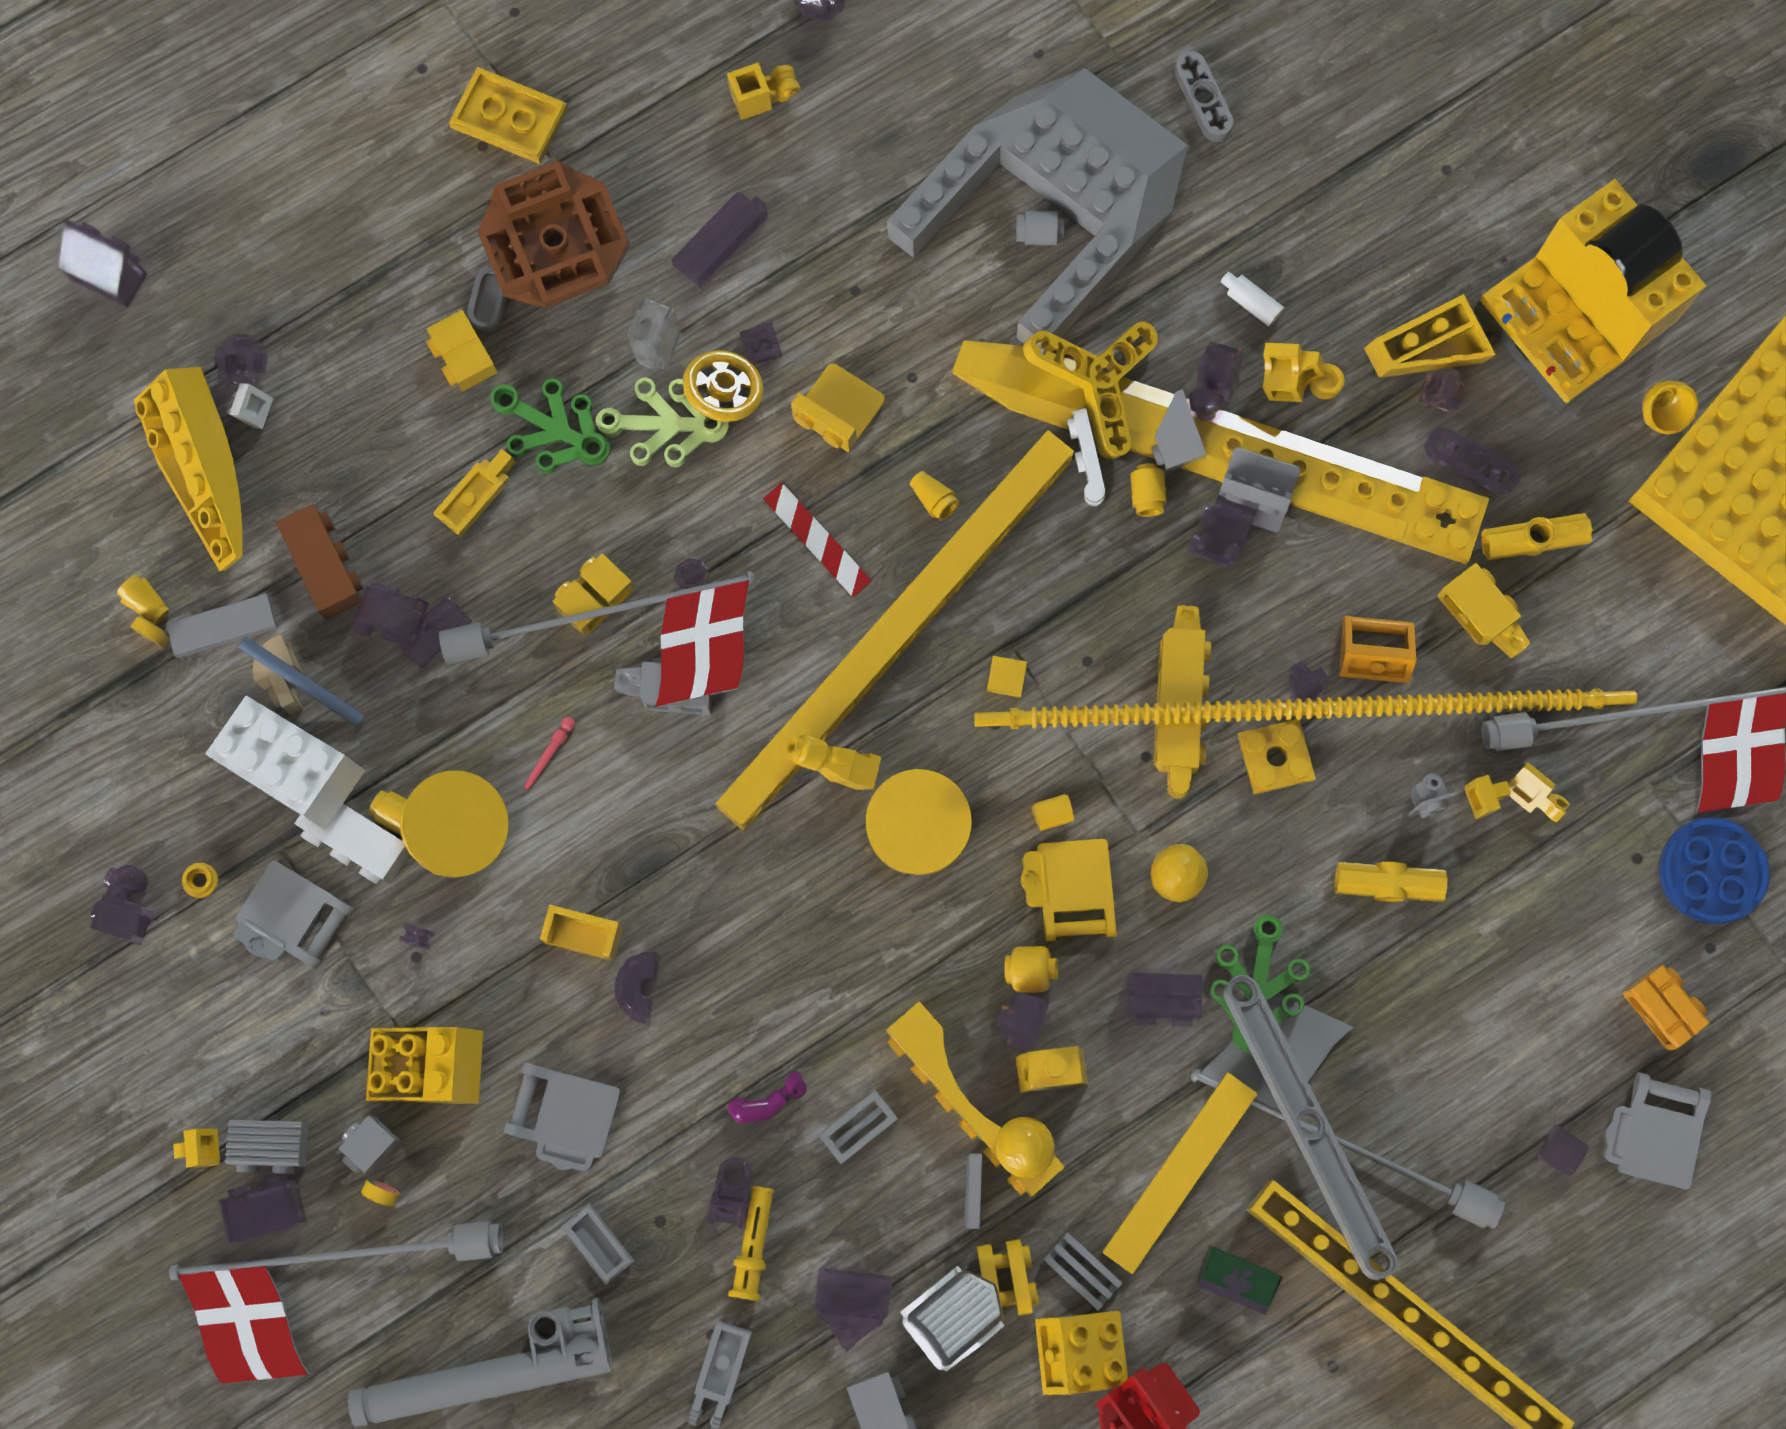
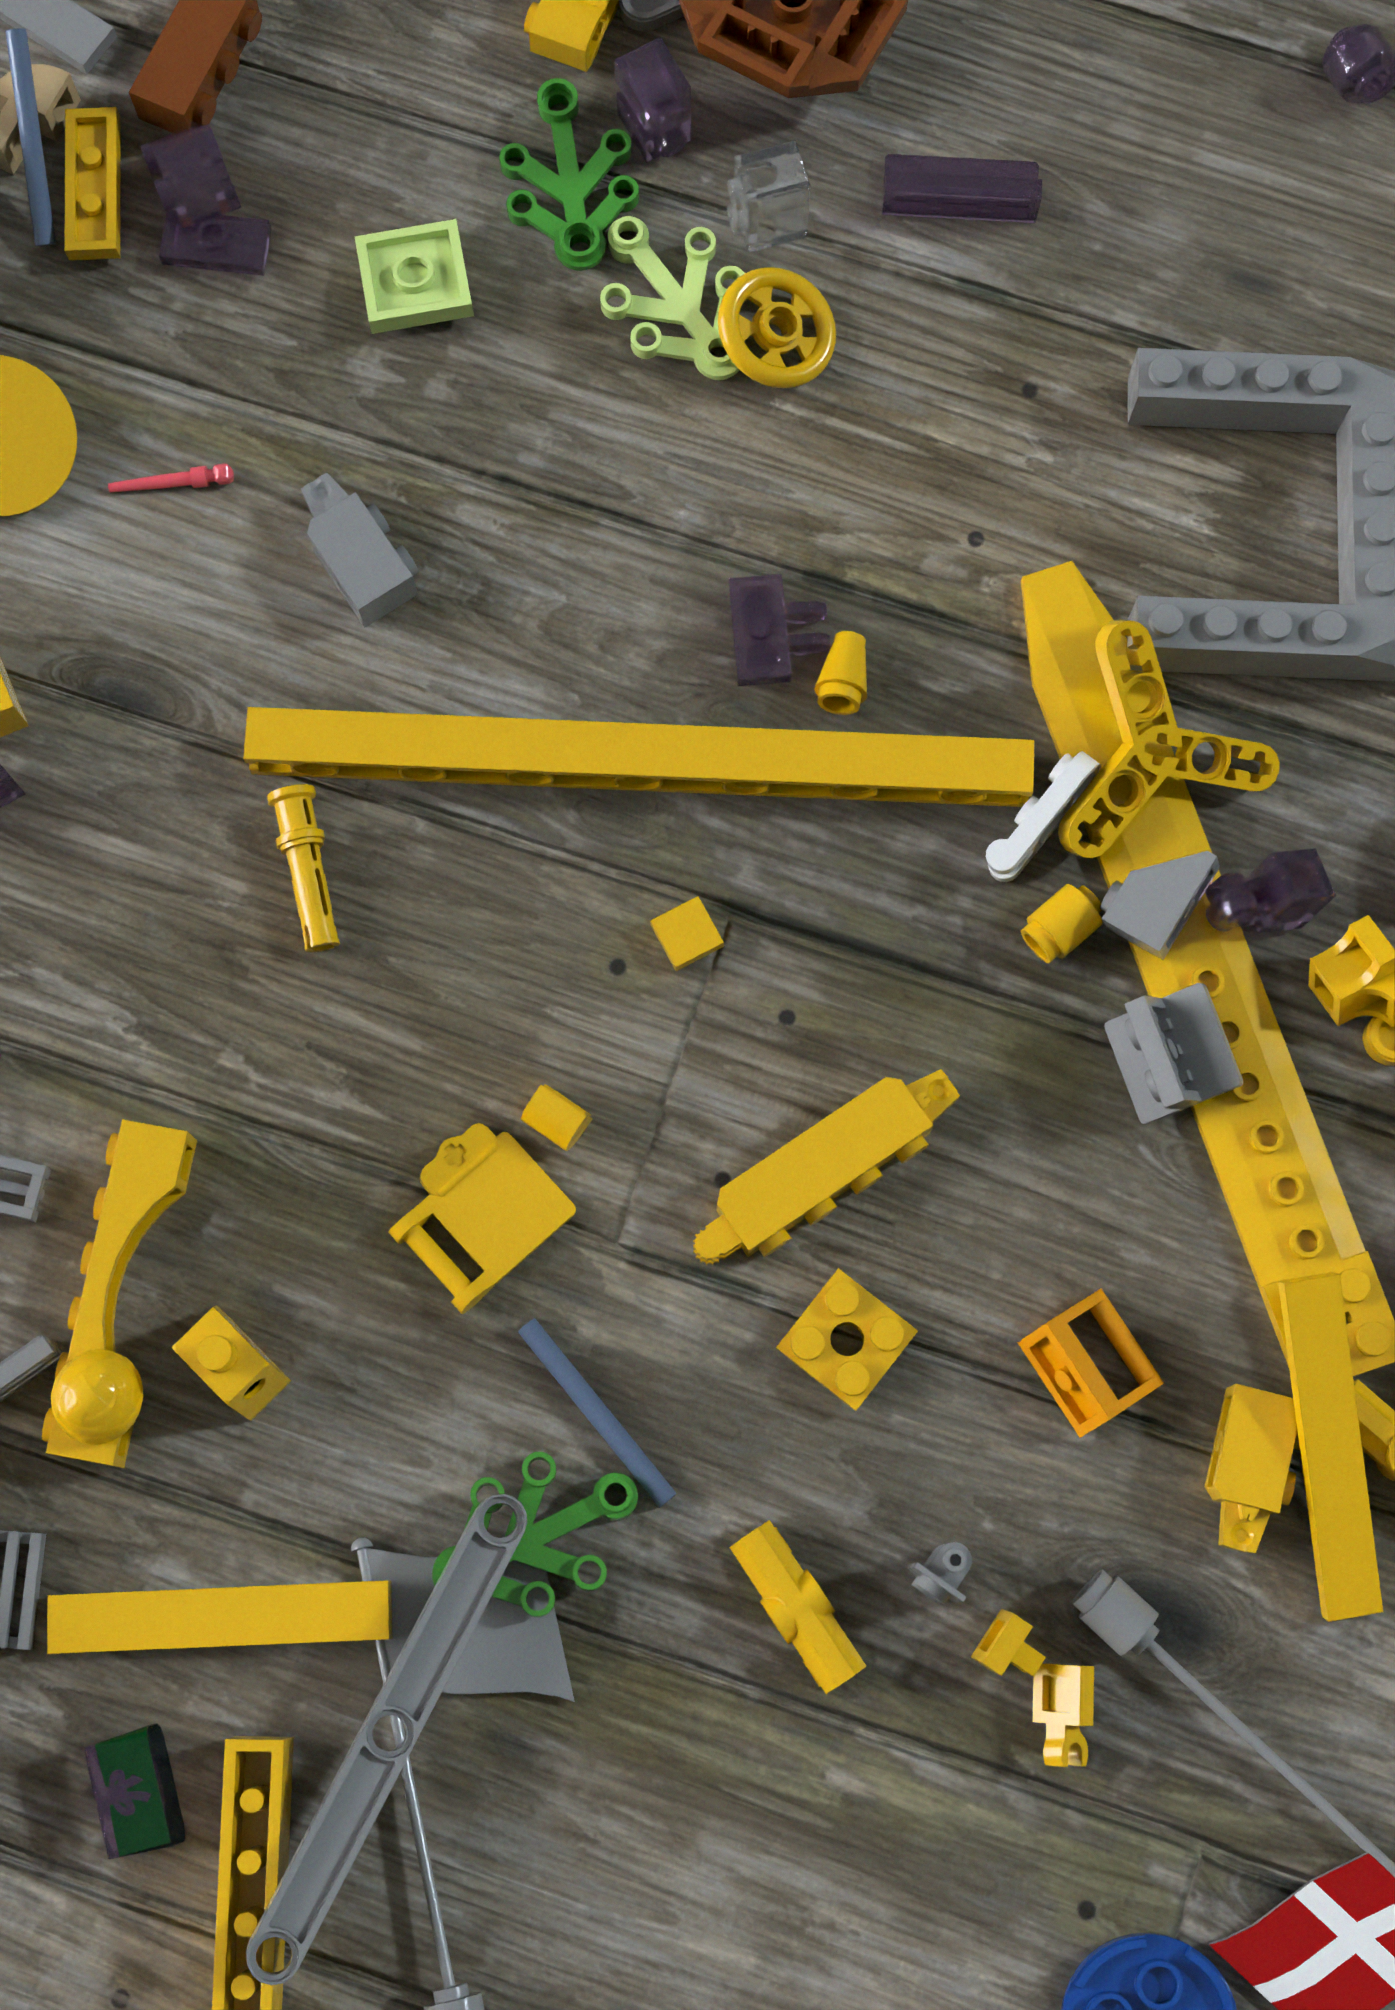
camera: 50 degrees right, 0 degrees up
yellow hinge [433,449,516,538] -> none
flag [439,571,756,708] -> none
yellow piece [552,553,635,638] -> none
clear purple tile [674,558,709,590] -> none
yellow brick [727,62,801,120] -> none
clear purple tile [740,322,782,365] -> none
sticker [763,483,871,597] -> none
yellow piece [786,734,882,790] -> none
yellow bracket [791,363,885,453] -> none
yellow tile [866,769,972,875] -> none
yellow hose [974,688,1637,729] -> none
clear purple brick [995,991,1050,1053] -> none
yellow head [1005,946,1058,993] -> none
light grey brick [1016,211,1064,245] -> none
clear purple brick [1126,973,1202,1027] -> none
yellow piece [1150,844,1208,902] -> none
clear purple cylinder [1187,495,1257,571] -> none
clear purple tile [1289,660,1329,702] -> none
none -> yellow plate [64,107,121,260]
none -> yellow pin [267,784,340,952]
none -> yellowish green plate [354,219,474,334]
none -> sand blue piece [518,1318,677,1508]
none -> clear purple brick [614,37,691,163]
none -> clear purple hinge [729,574,831,686]
none -> yellow tile [1278,1272,1383,1622]

